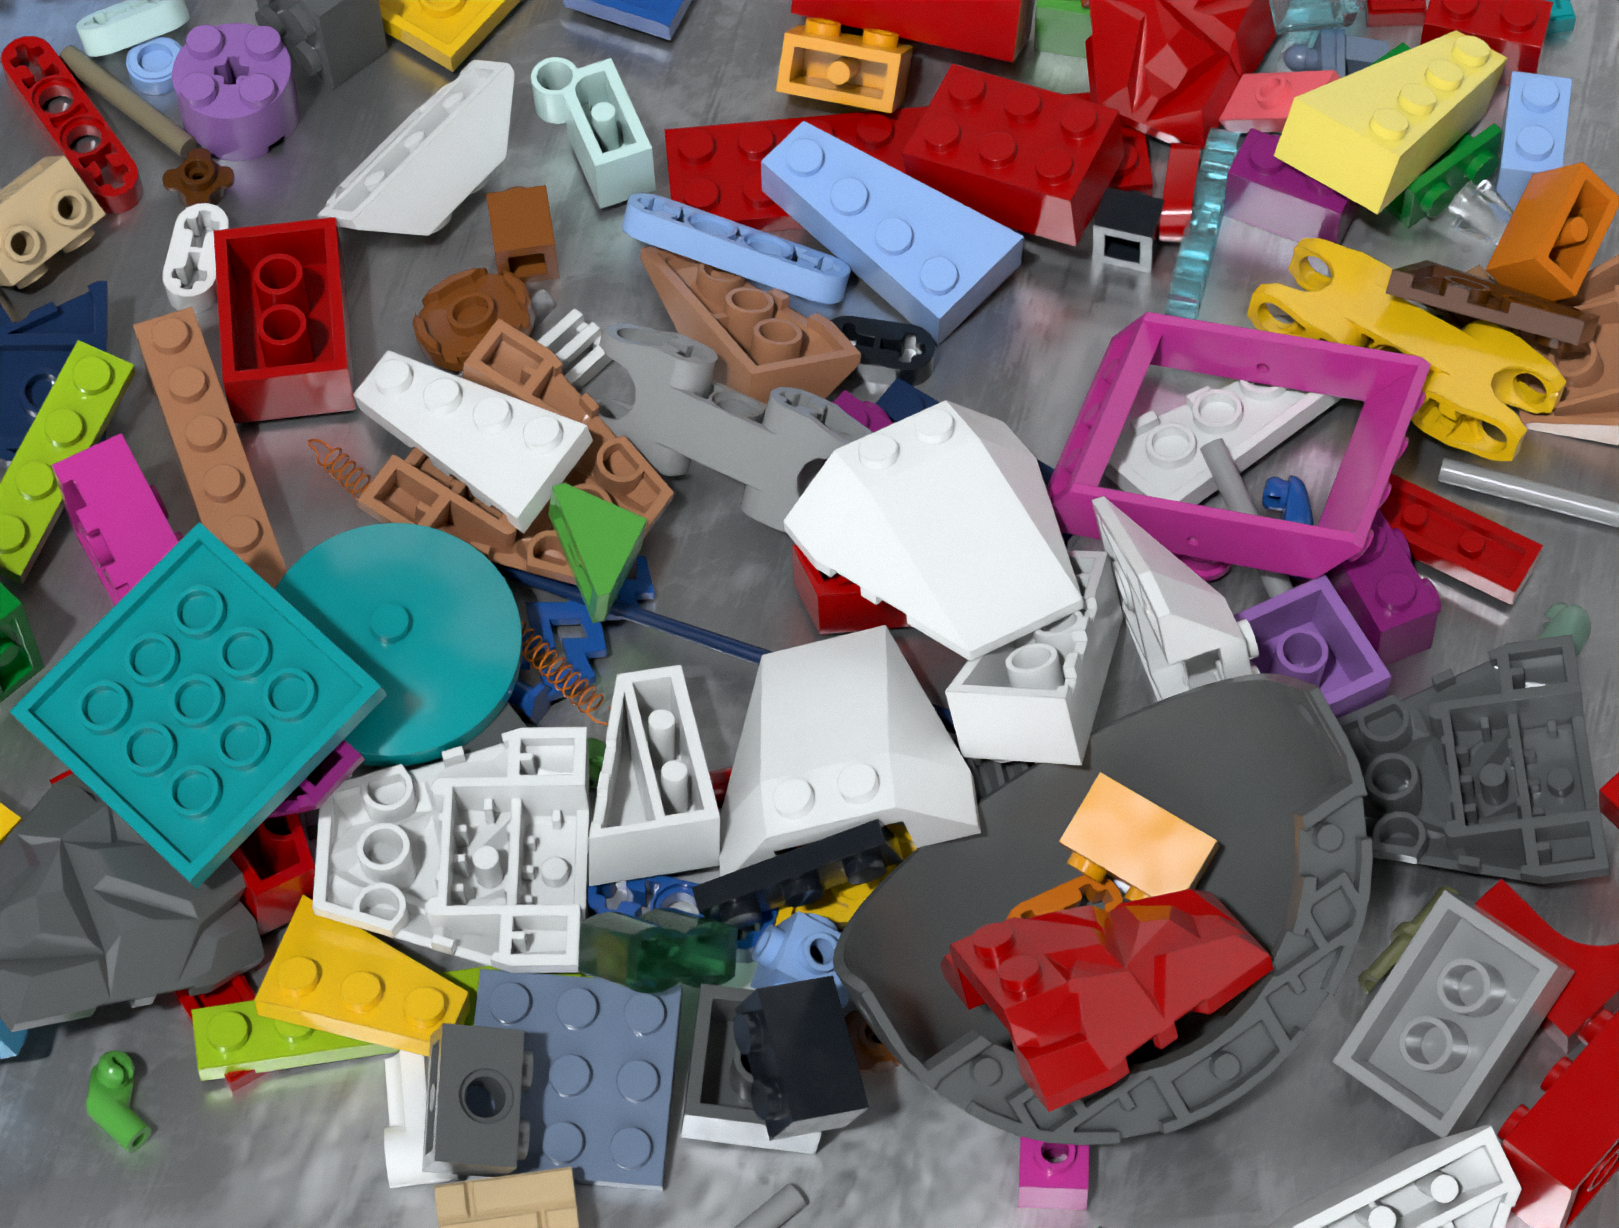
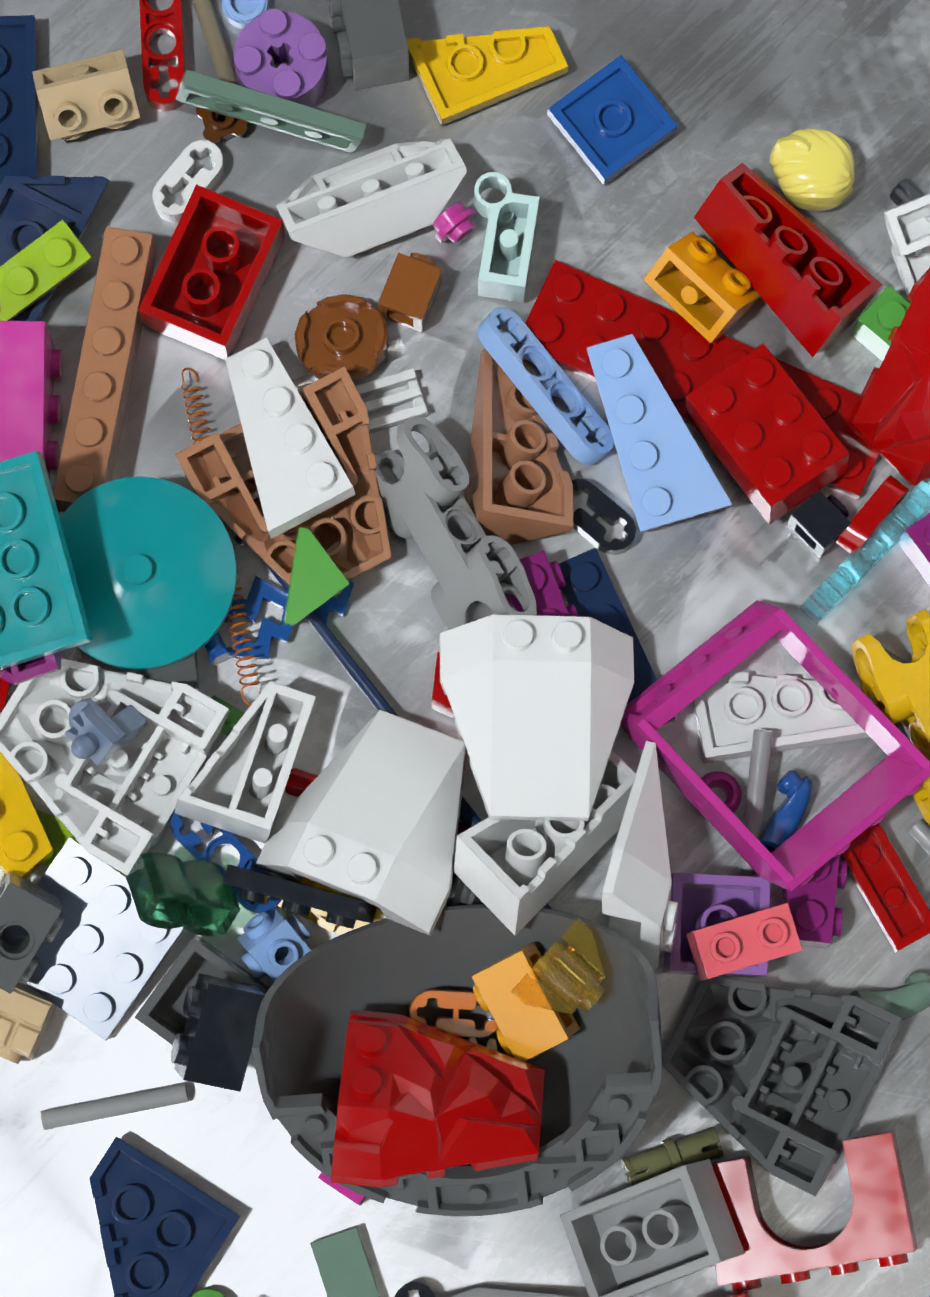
camera: 25 degrees right, 20 degrees up
none -> sand blue piece [65,698,147,766]
none -> sand green tile [176,70,367,153]
none -> dark pink plate [433,201,477,244]
none -> clear yellow brick [510,918,606,1014]
none -> coral brick [686,903,803,981]

